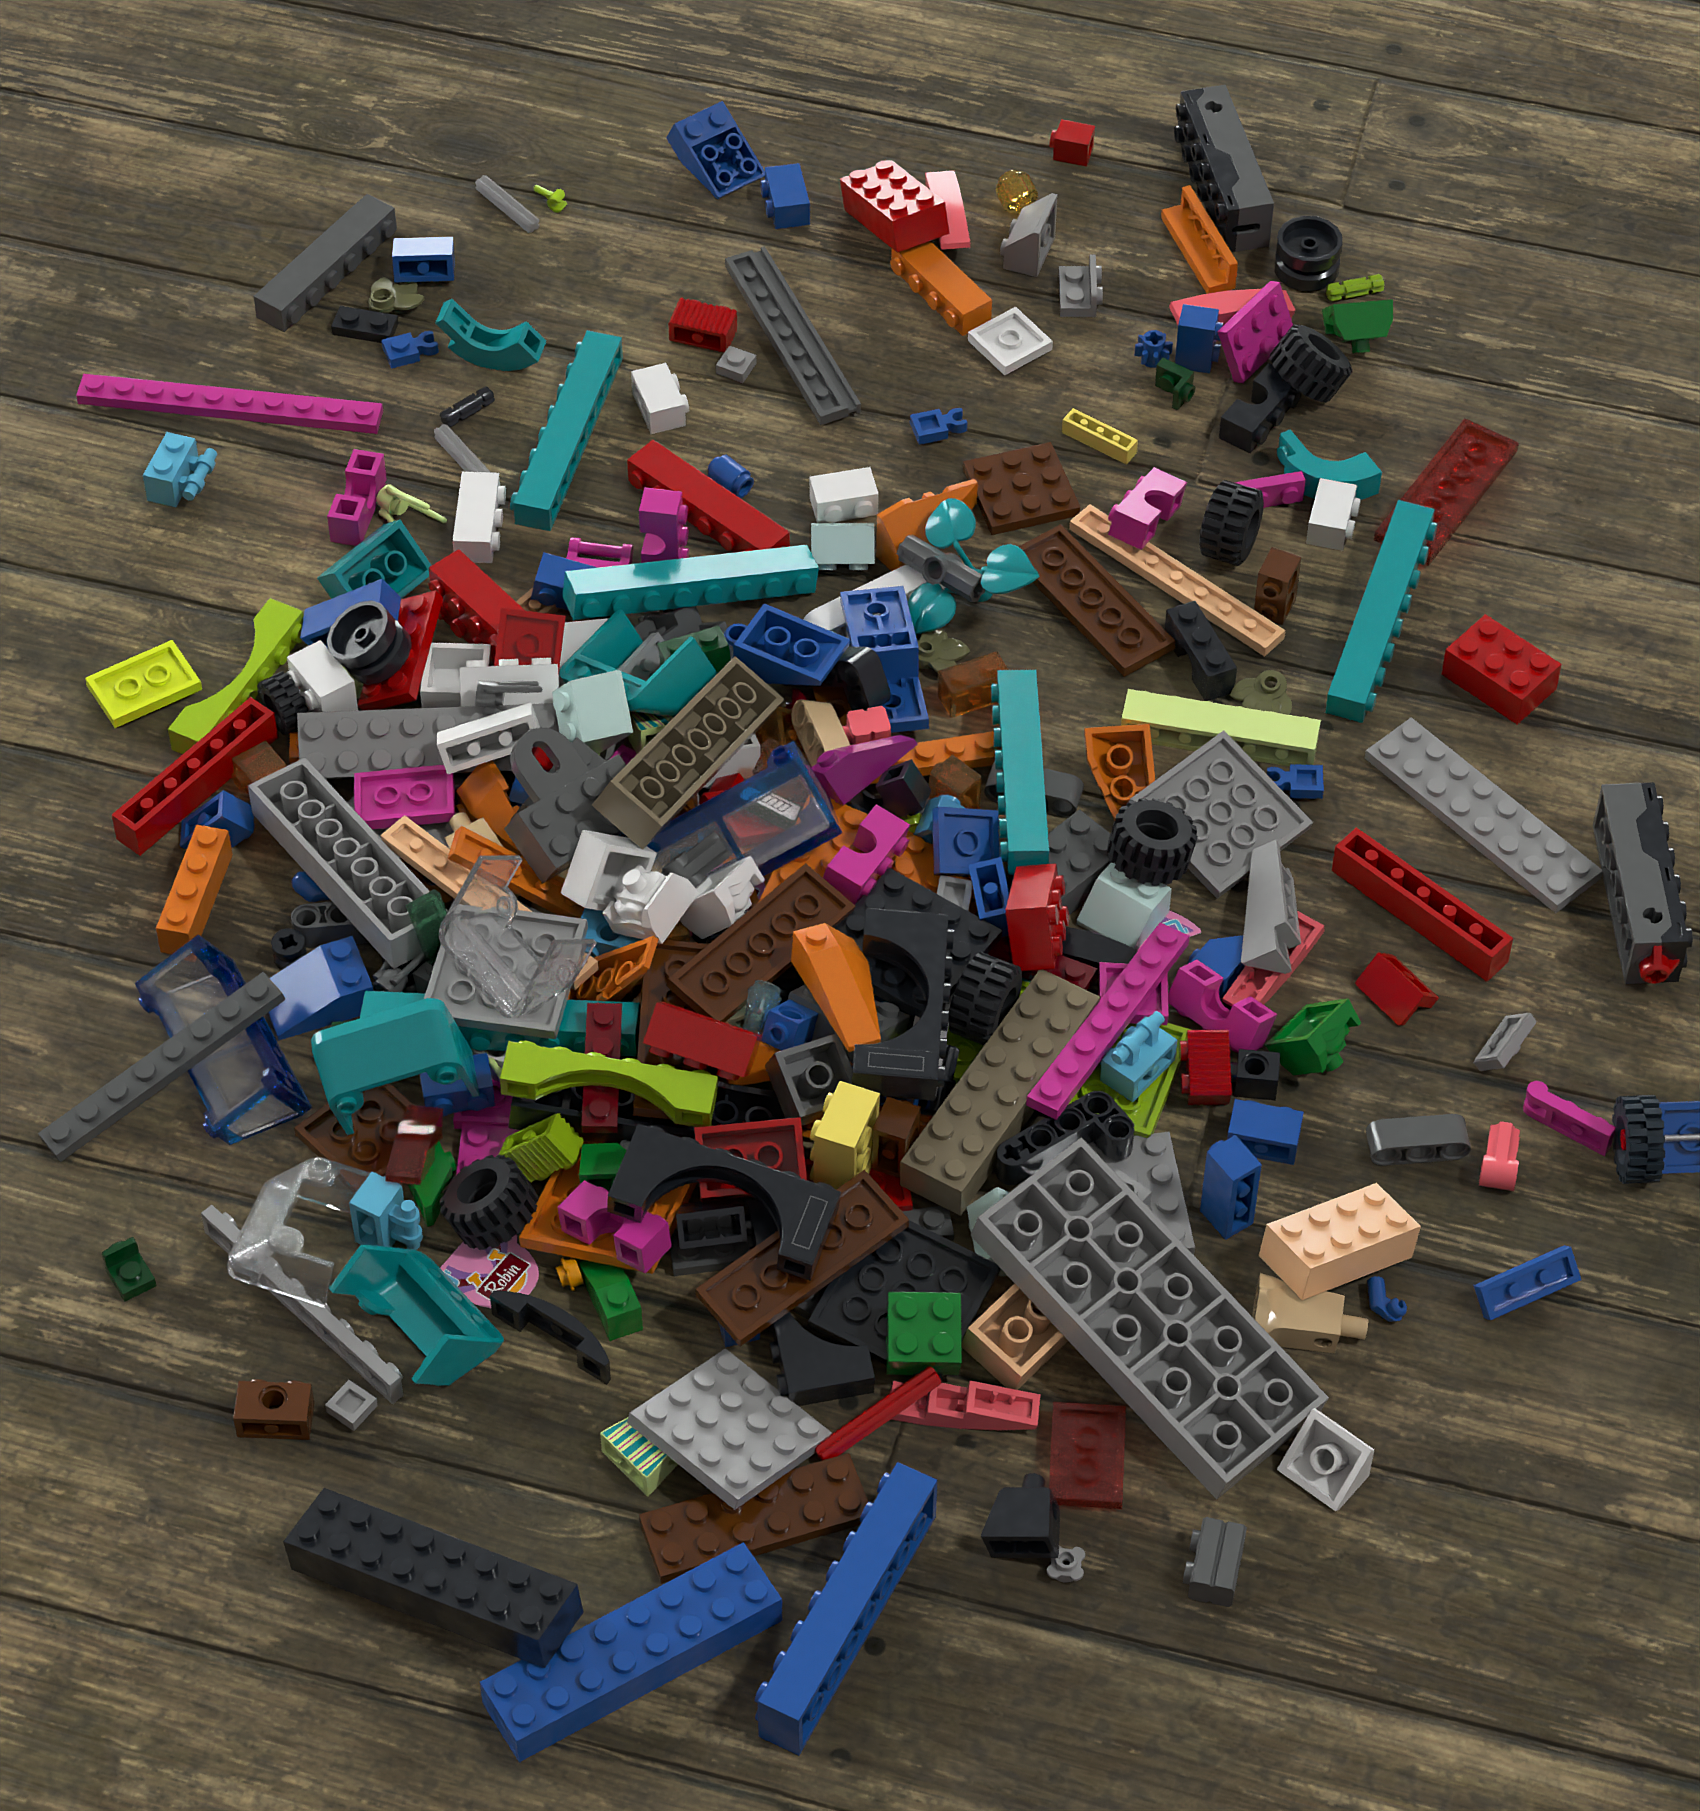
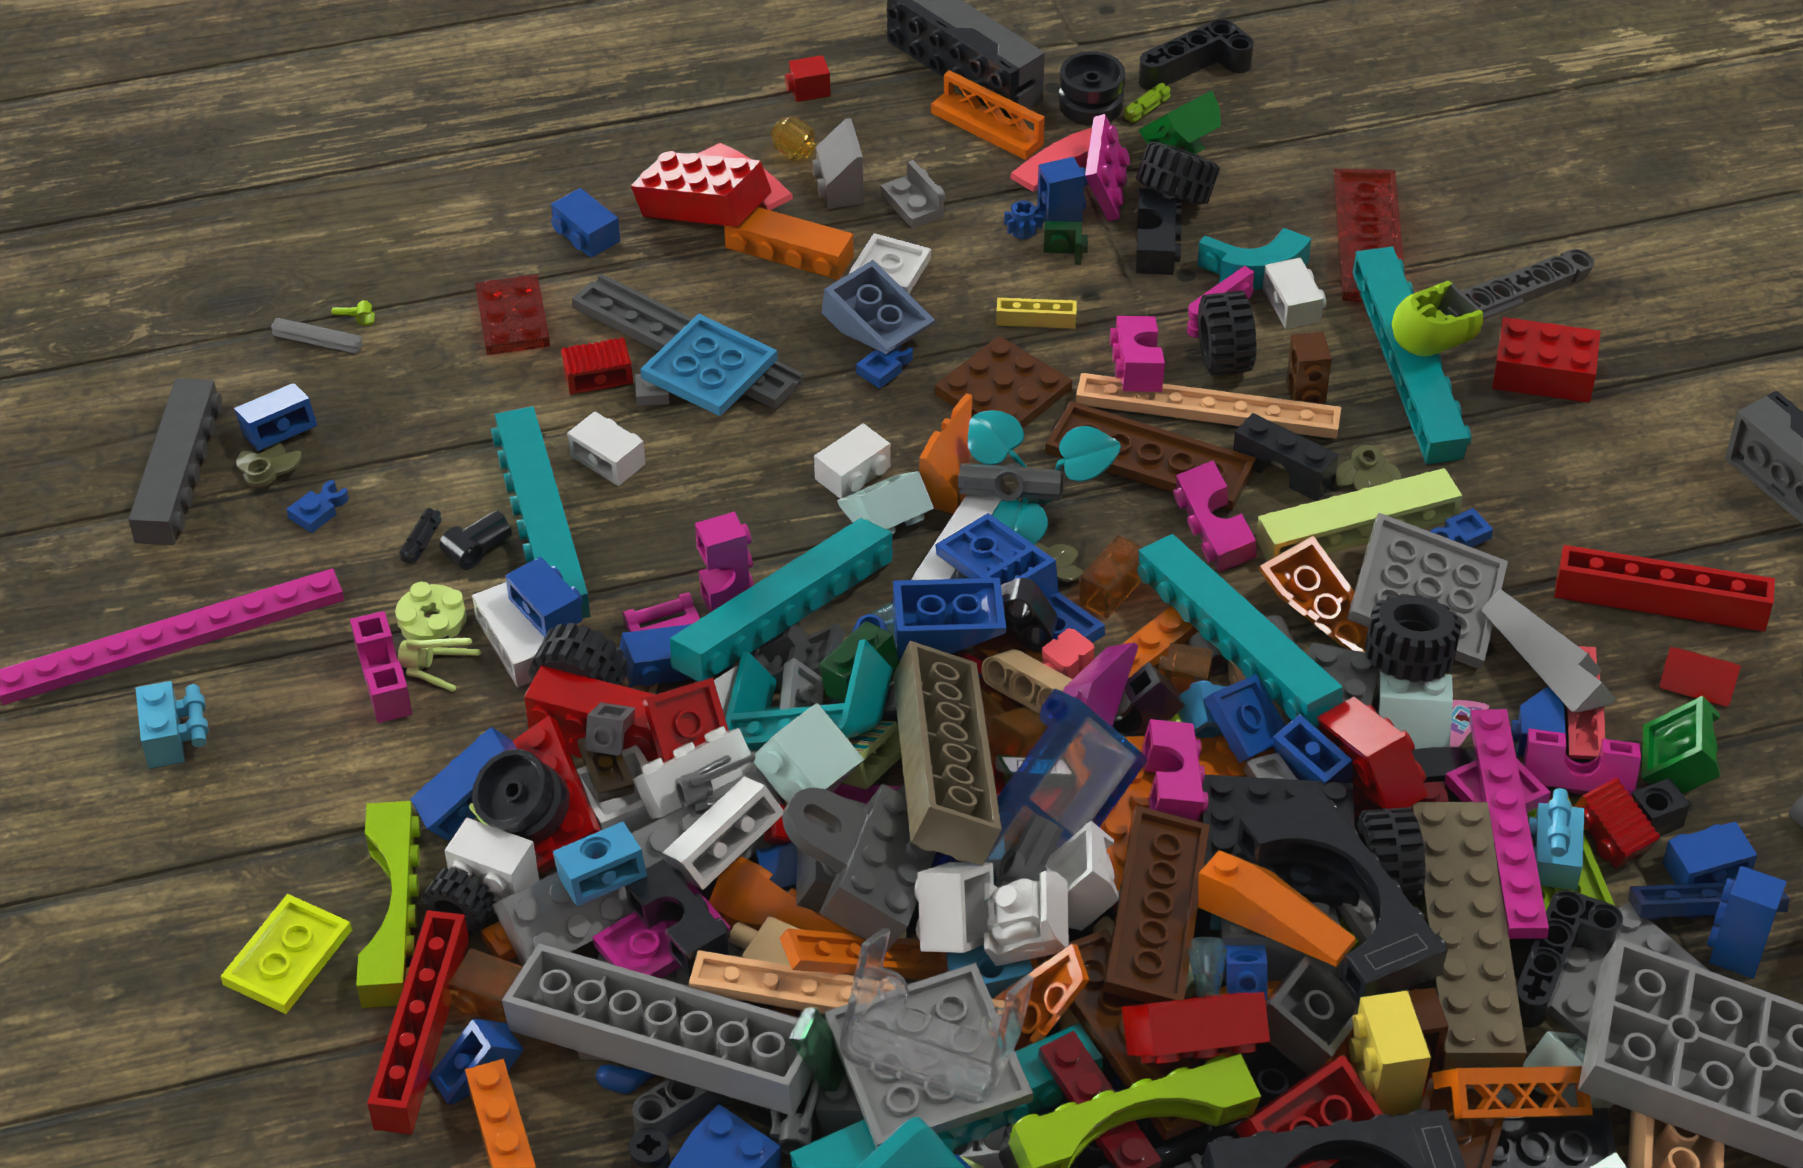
camera: 30 degrees left, 5 degrees down
teal slope [317,519,432,599] -> none
black plate [331,306,399,343] -> none
light grey axle [434,424,491,473] -> none
teal arch [435,299,546,371] -> none
red brick [627,440,790,553] -> none
blue slope [666,101,765,199] -> none
blue brick [708,455,754,498] -> none
light grey plate [1365,717,1603,913] -> none
none -> yellowish green plate [395,582,466,640]
none -> black piece [439,510,512,570]
none -> clear red plate [475,274,550,355]
none -> blue brick [505,556,583,638]
none -> black tyre [528,623,628,686]
none -> dark azure brick [553,822,647,906]
none -> dark brown plate [577,737,635,803]
none -> flat silver bracket [585,702,636,756]
none -> black arch [625,859,730,978]
none -> dark azure plate [640,314,778,416]
none -> sand blue slope [822,260,935,354]
none -> black beam [1138,19,1254,90]
none -> dark pink arch [1173,461,1257,572]
none -> piece [1391,249,1595,357]
none -> orange fence [1432,1066,1593,1120]
none -> dark blue plate [1628,882,1790,920]

